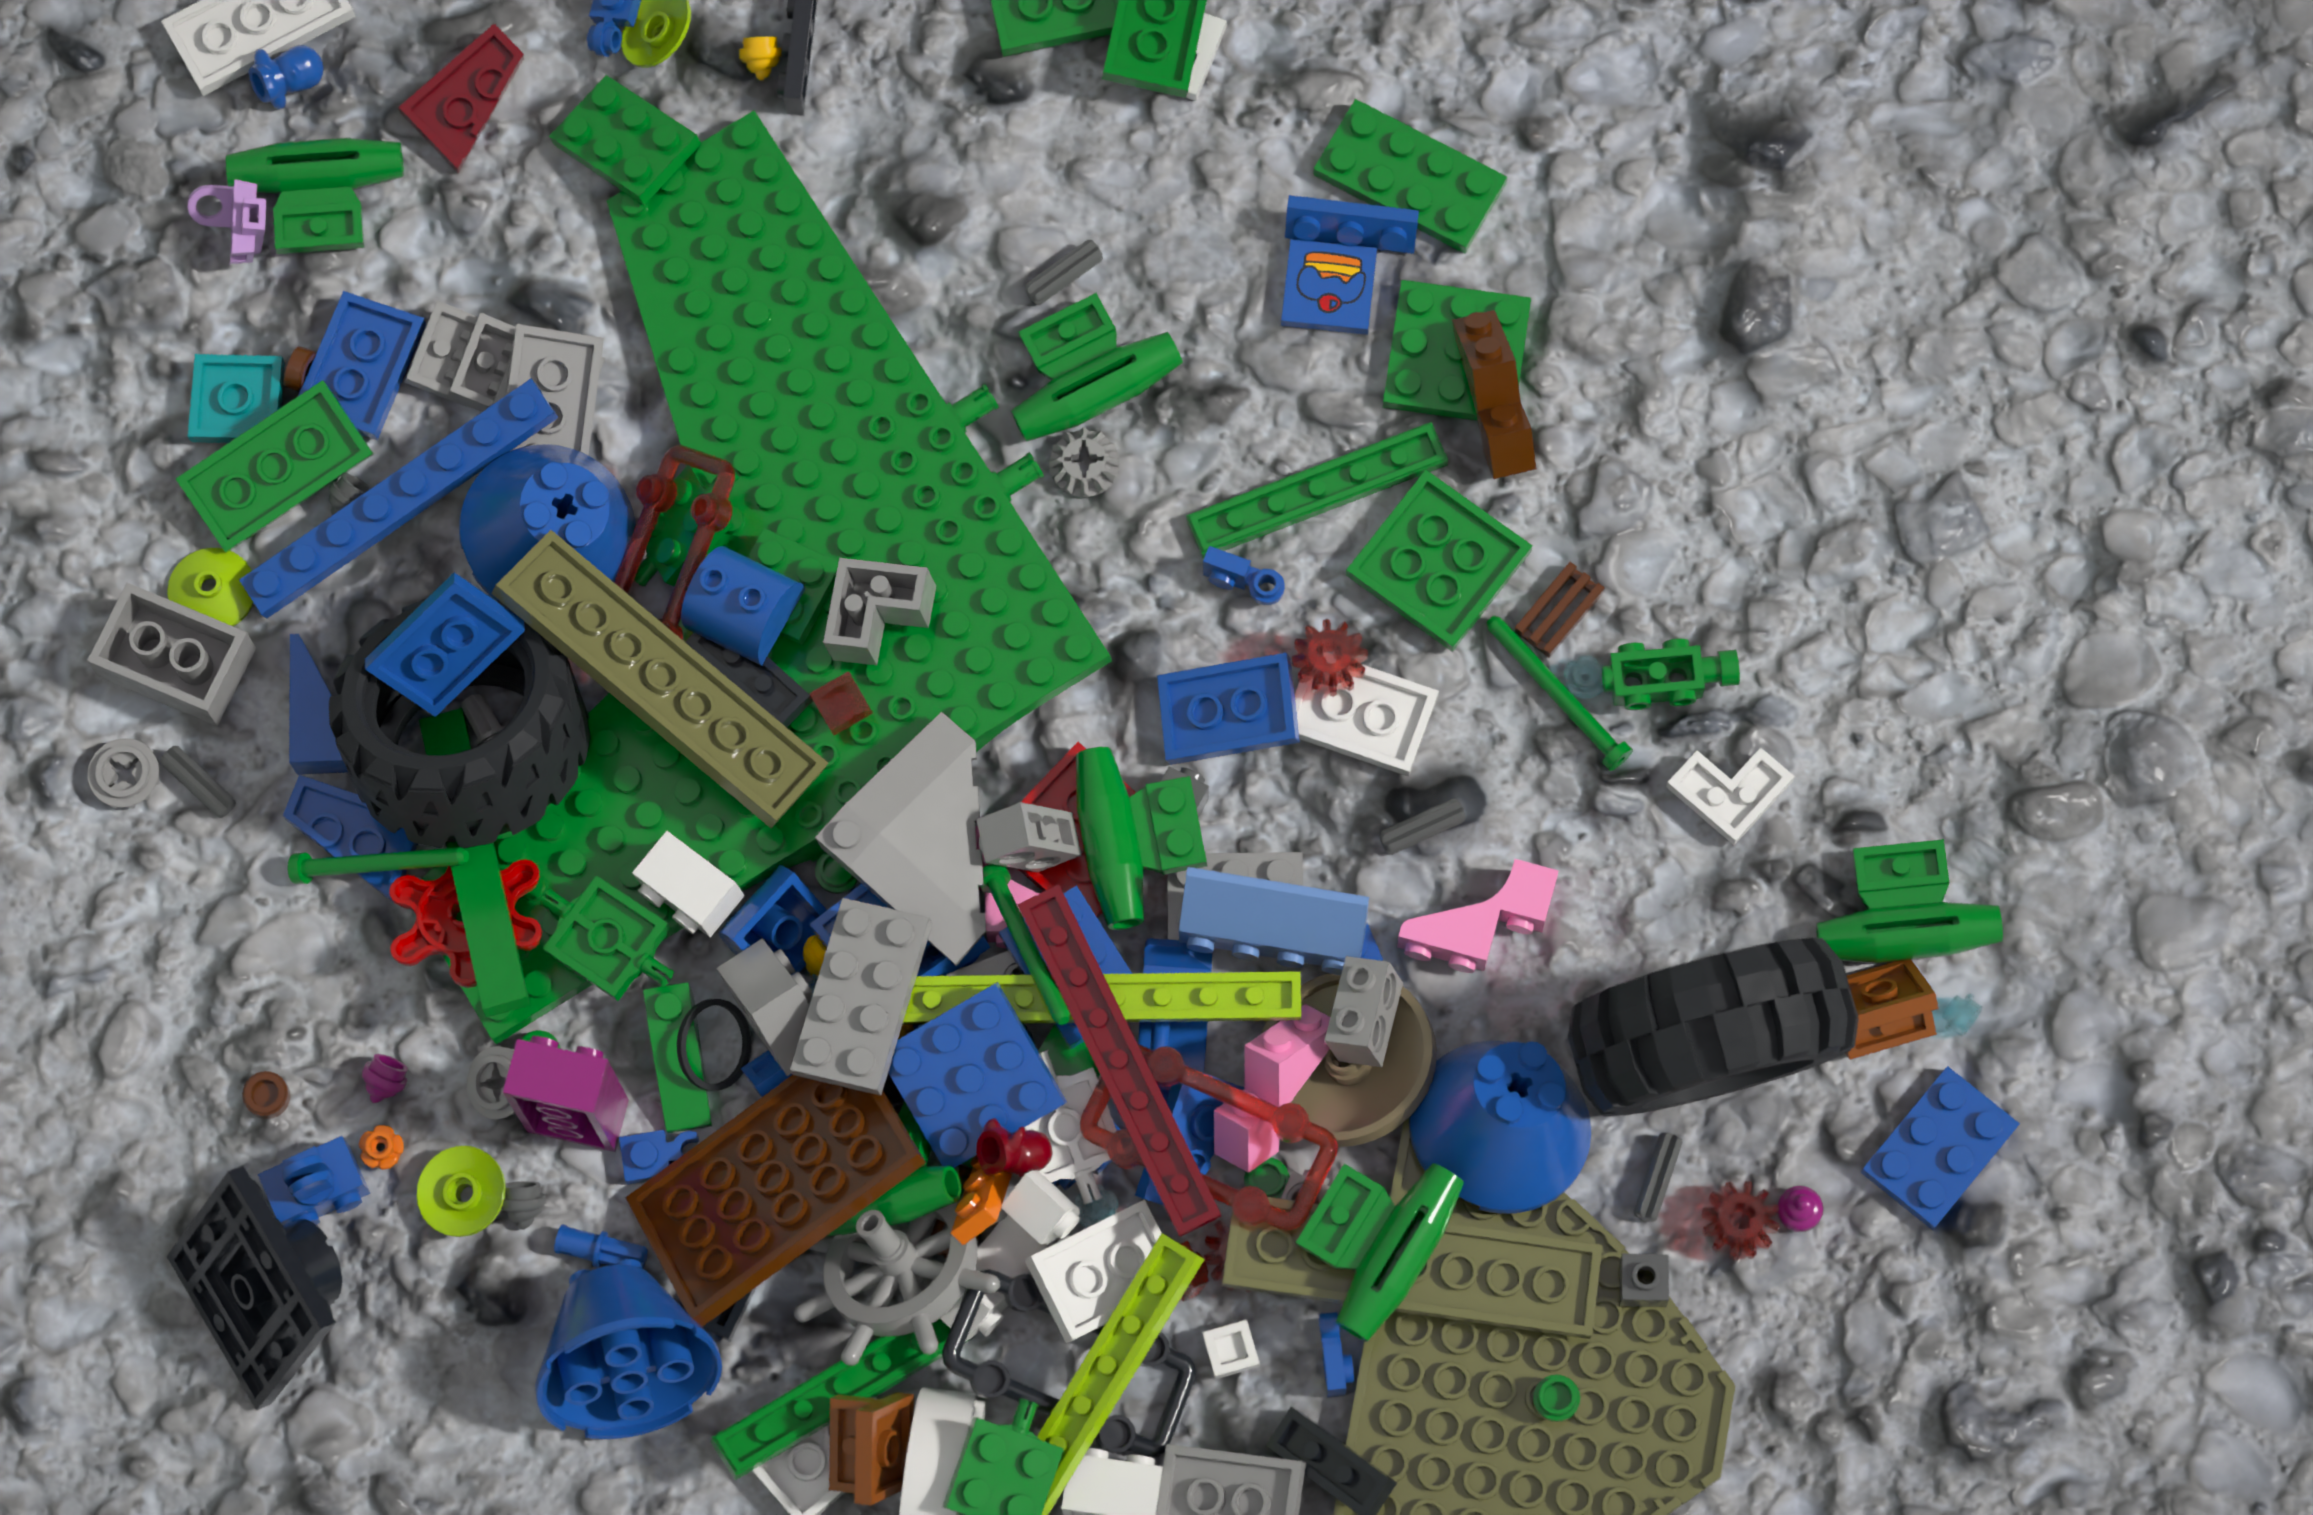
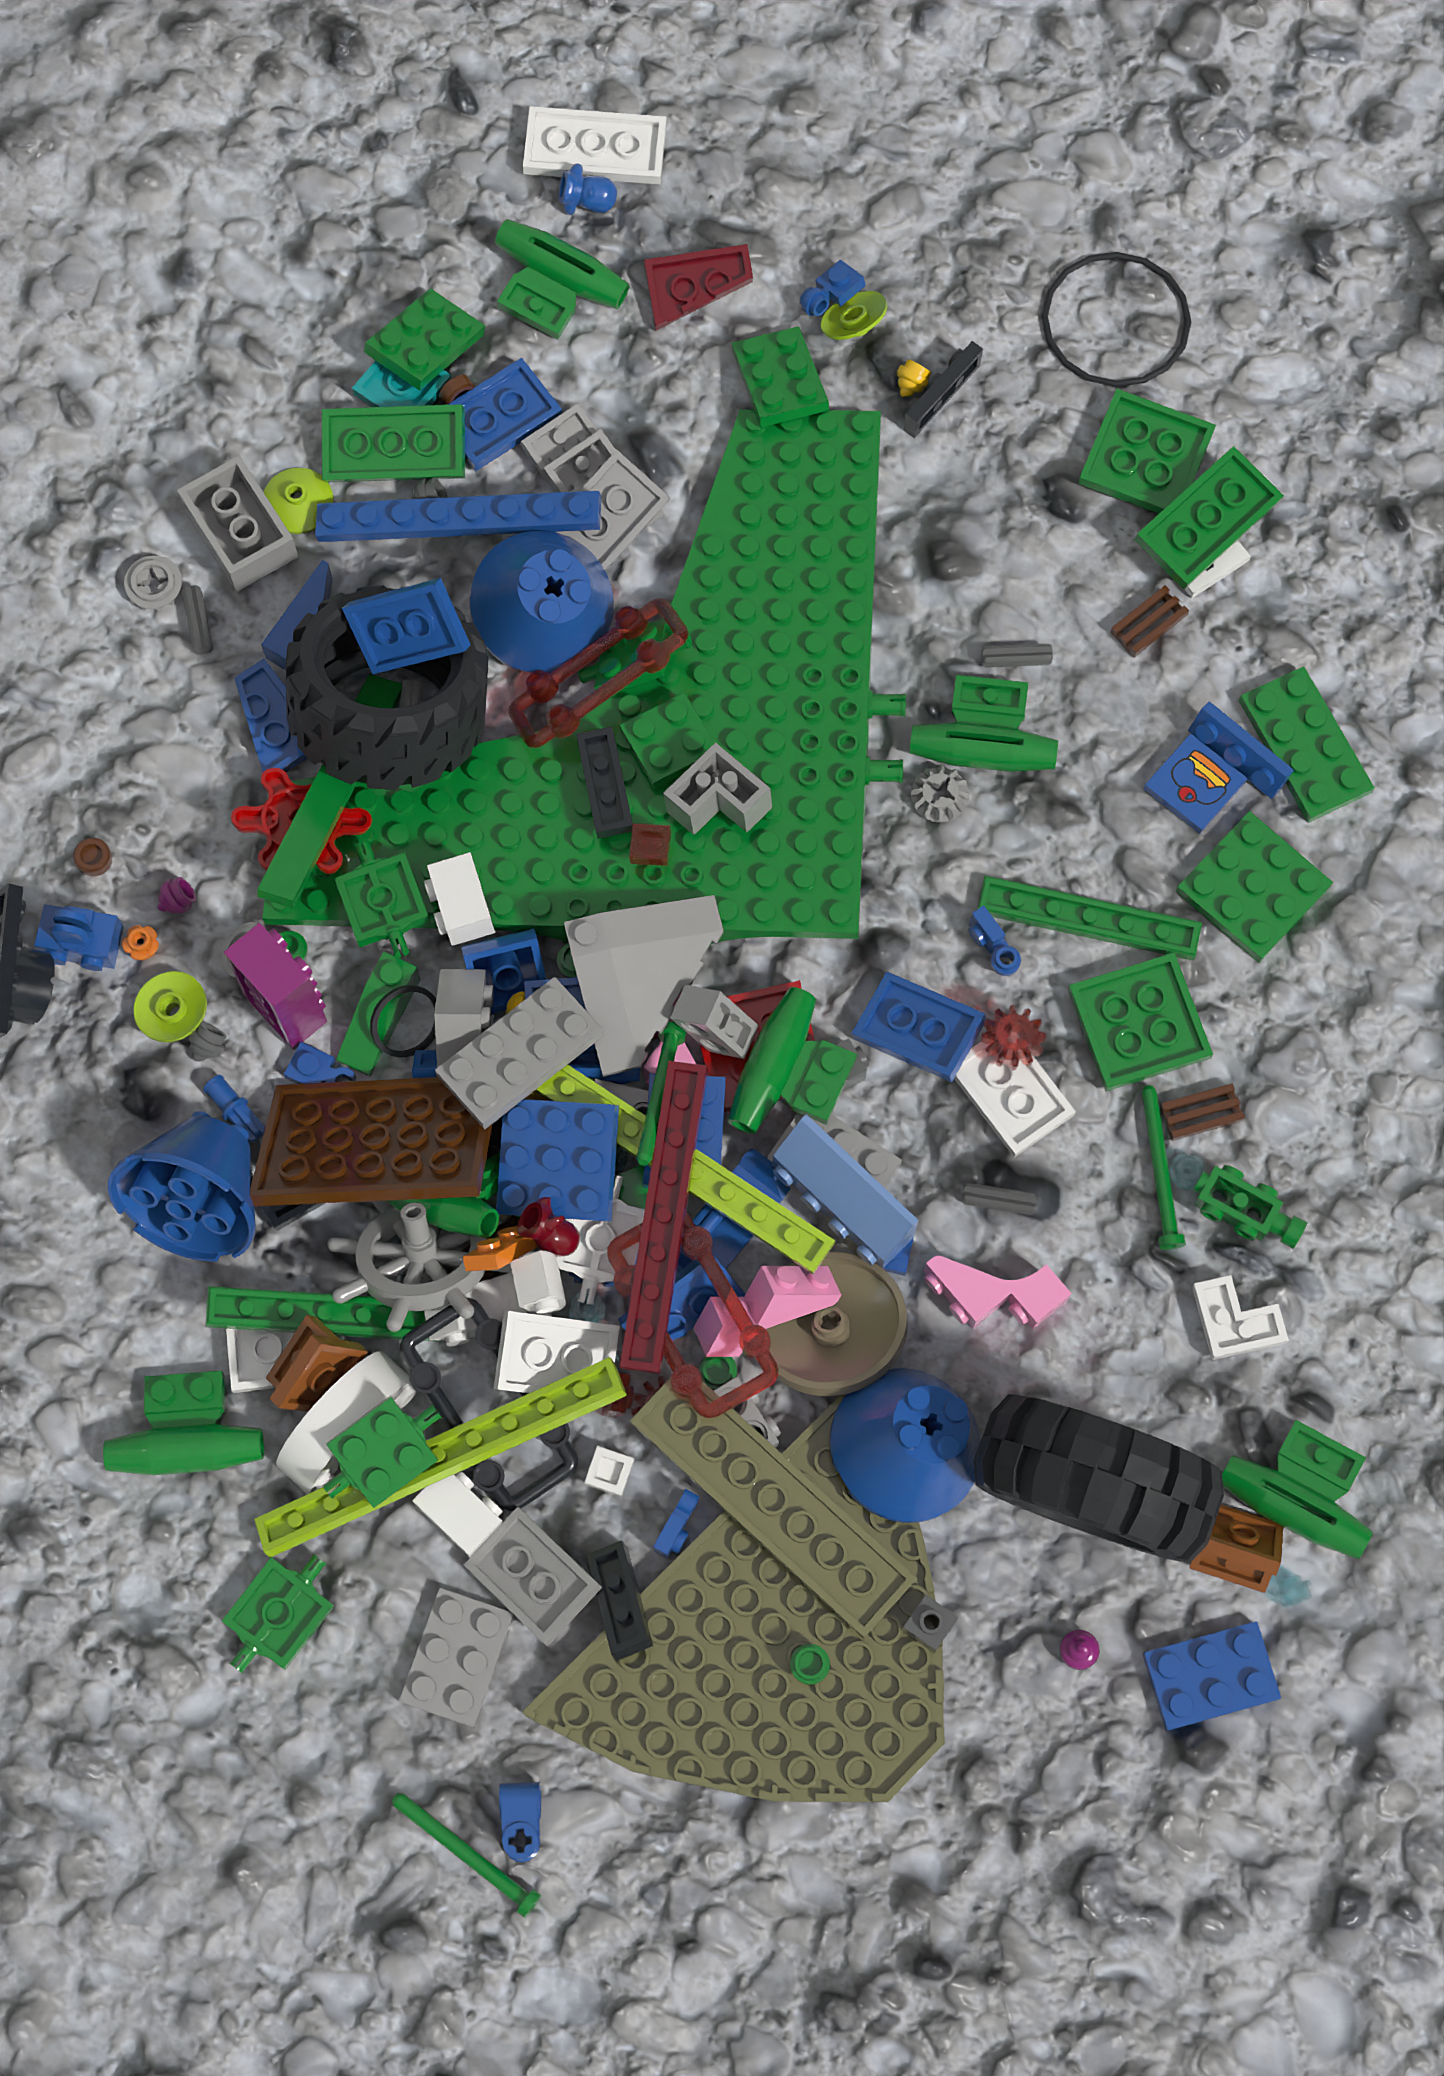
camera: 30 degrees right, 0 degrees up
lavender piece [187,179,266,264] -> none
green bar [287,847,469,885] -> none
olive plate [491,530,829,828] -> none
blue brick [681,546,805,666] -> none
green plate [1296,1163,1464,1342] -> none
light grey brick [1324,956,1403,1067] -> none
reddish brown arch [1452,310,1536,479] -> none
dark grey axle [1634,1132,1683,1222] -> none
clear red gear [1701,1181,1780,1260] -> none
none -> green plate [364,288,486,391]
none -> reddish brown tile [1110,585,1189,658]

